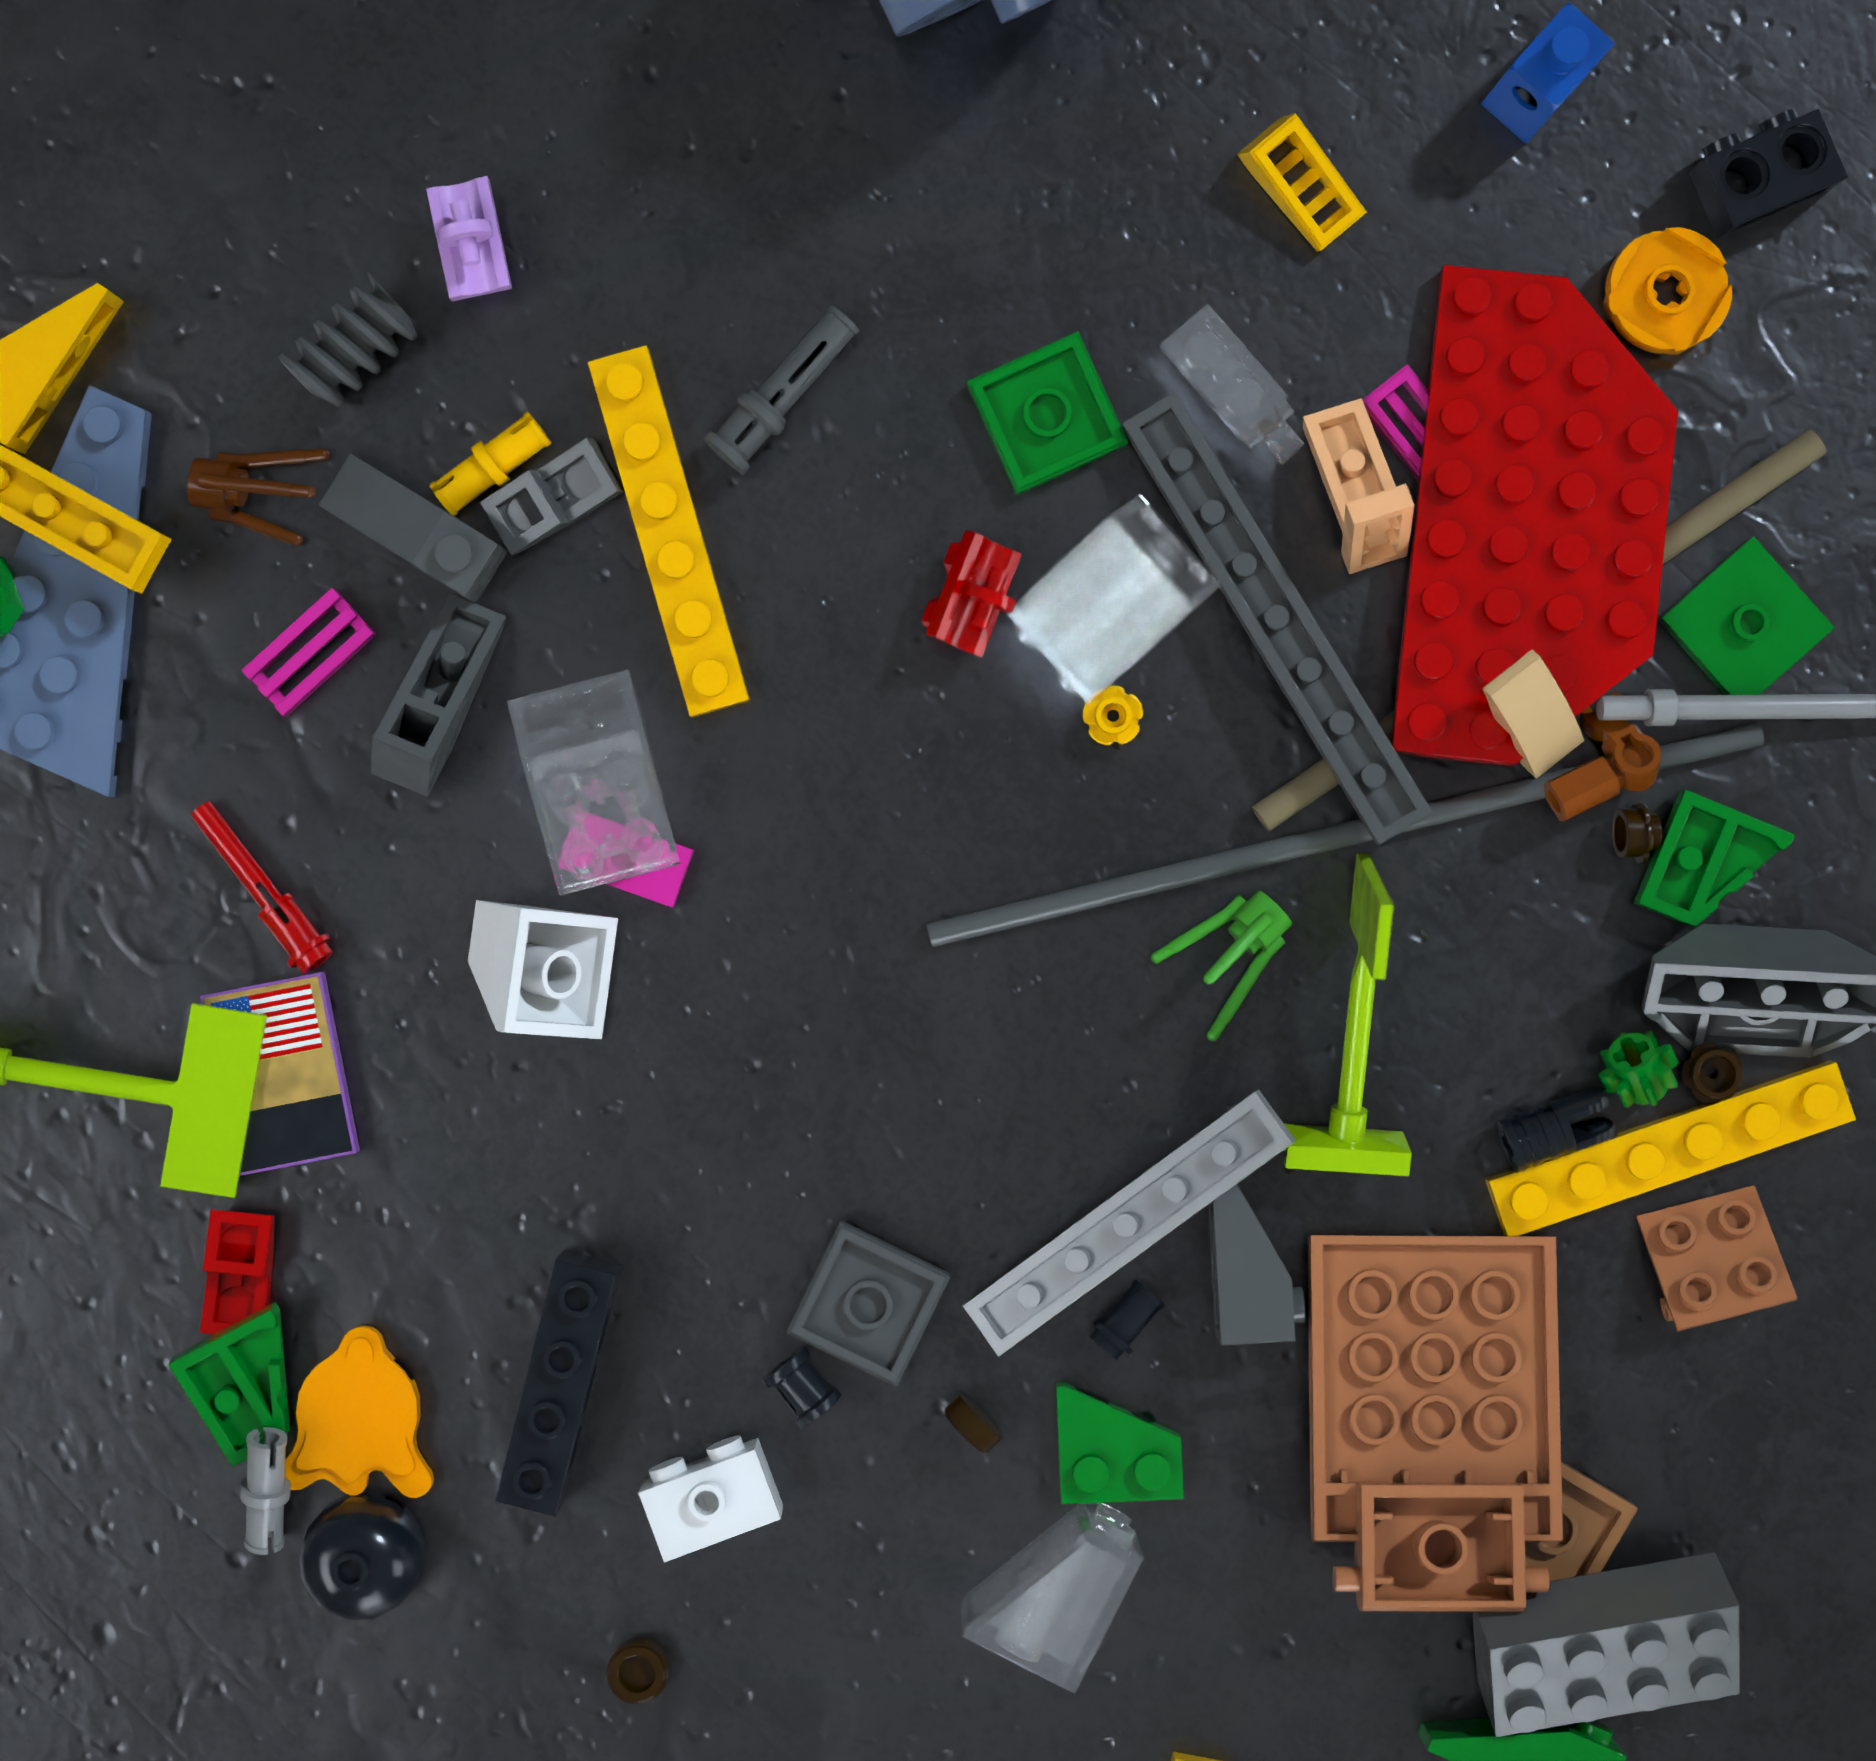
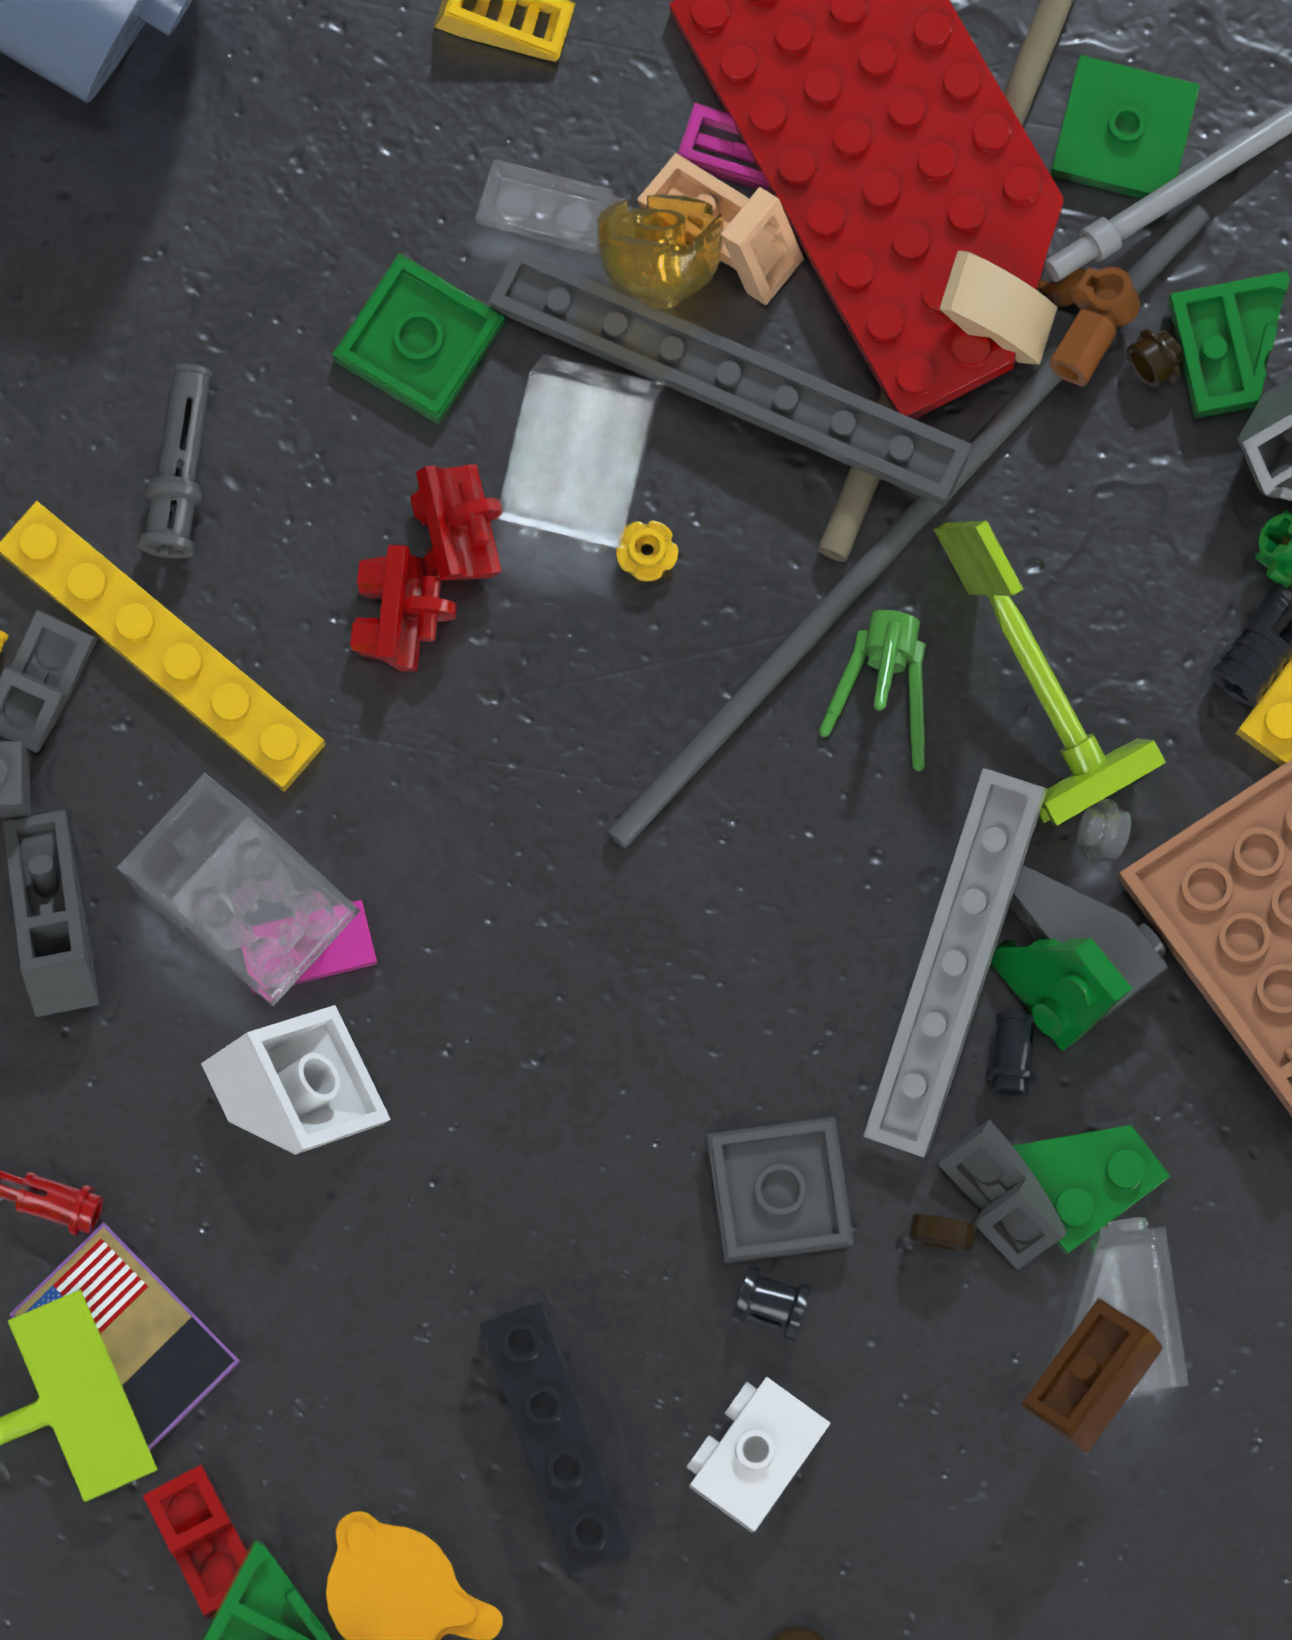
camera: 40 degrees left, 10 degrees down
none -> red hips [350,545,457,672]
none -> clear yellow cylinder [597,194,724,309]
none -> dark grey slope [938,1119,1066,1270]
none -> green wing [991,938,1133,1052]
none -> reddish brown slope [1021,1298,1162,1453]
none -> clear plate [1078,798,1131,862]

